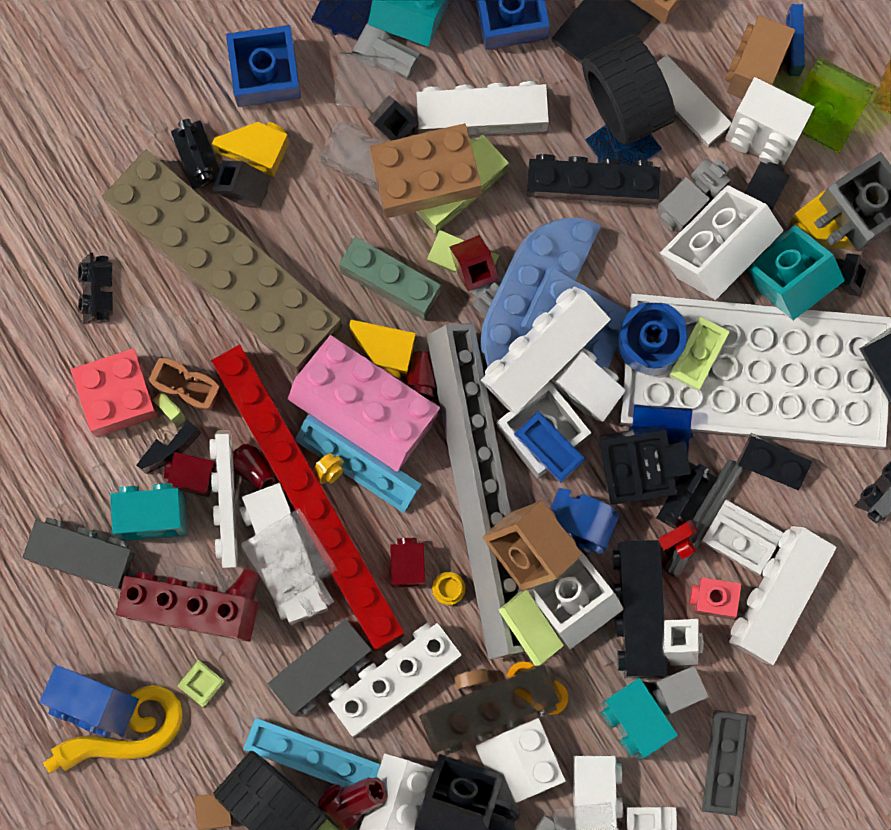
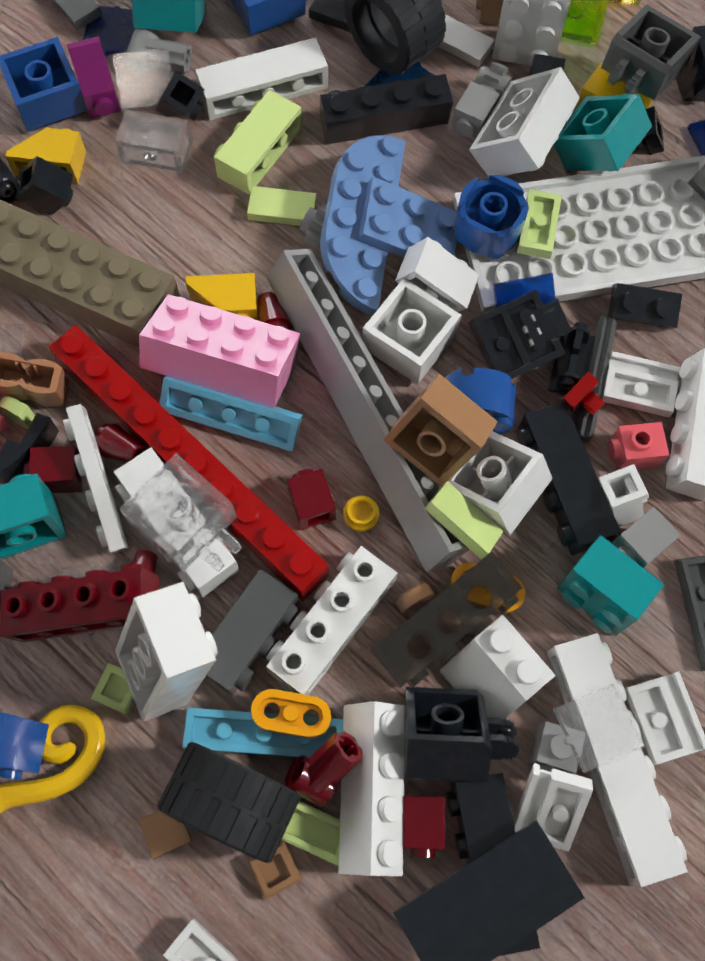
camera: 20 degrees left, 10 degrees down
yellow plate [313,453,344,484] -> none
sand green brick [339,236,441,321] -> none
medium nougat brick [369,123,481,219] -> none
dark red brick [449,235,499,291] -> none
white brick [480,286,611,414] -> none
blue tile [514,411,585,483] -> none
none -> magenta slope [67,36,121,119]
none -> white brick [115,582,217,722]
none -> light orange plate [251,689,331,739]

